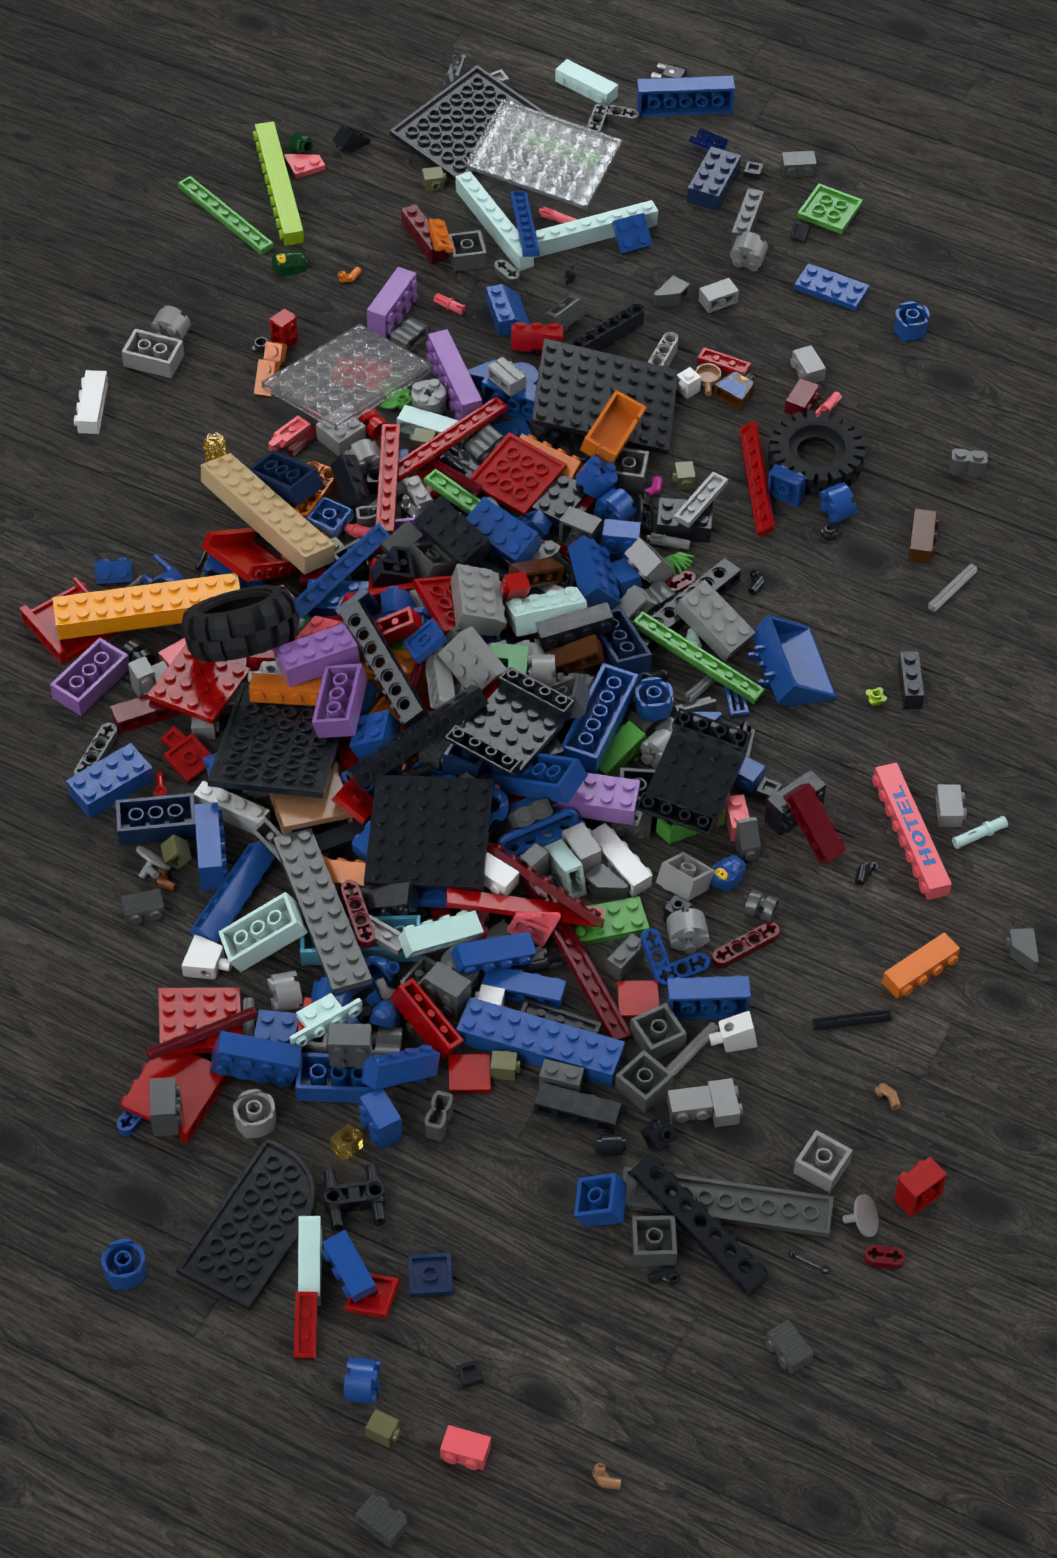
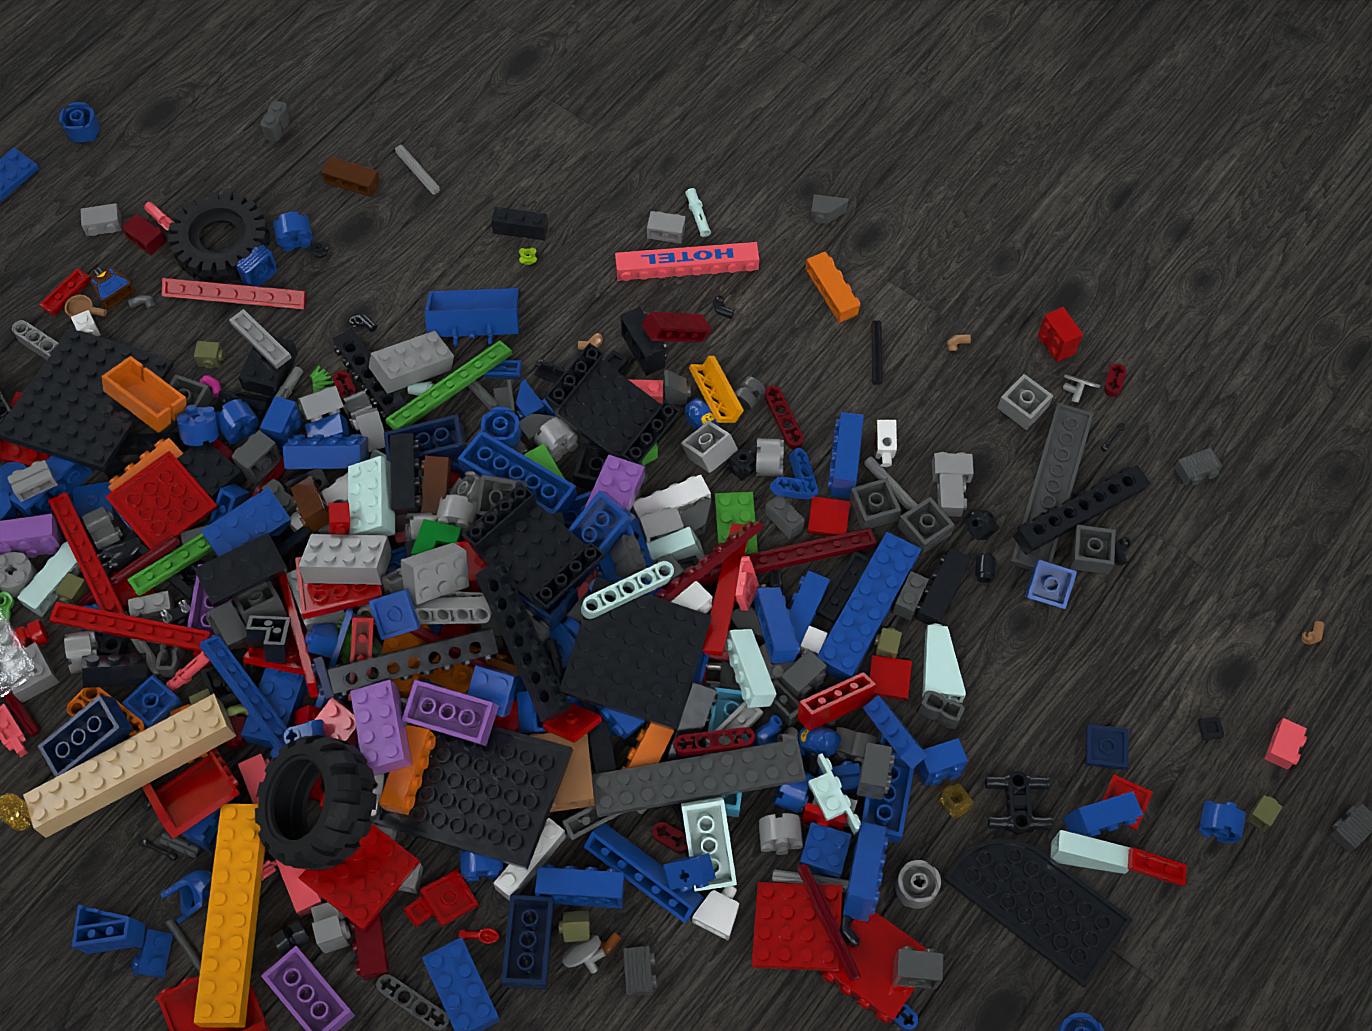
camera: 80 degrees left, 10 degrees up
none -> blue wedge [71,905,146,954]
none -> dark grey arm [127,295,155,309]
none -> blue piece [283,720,326,744]
none -> medium nougat arm [578,333,603,350]
none -> light aqua beam [581,561,674,619]
none -> blue brick [664,853,716,892]
none -> light orange fence [689,356,744,423]
none -> black arm [839,915,860,947]
none -> light aqua slope [922,624,966,703]

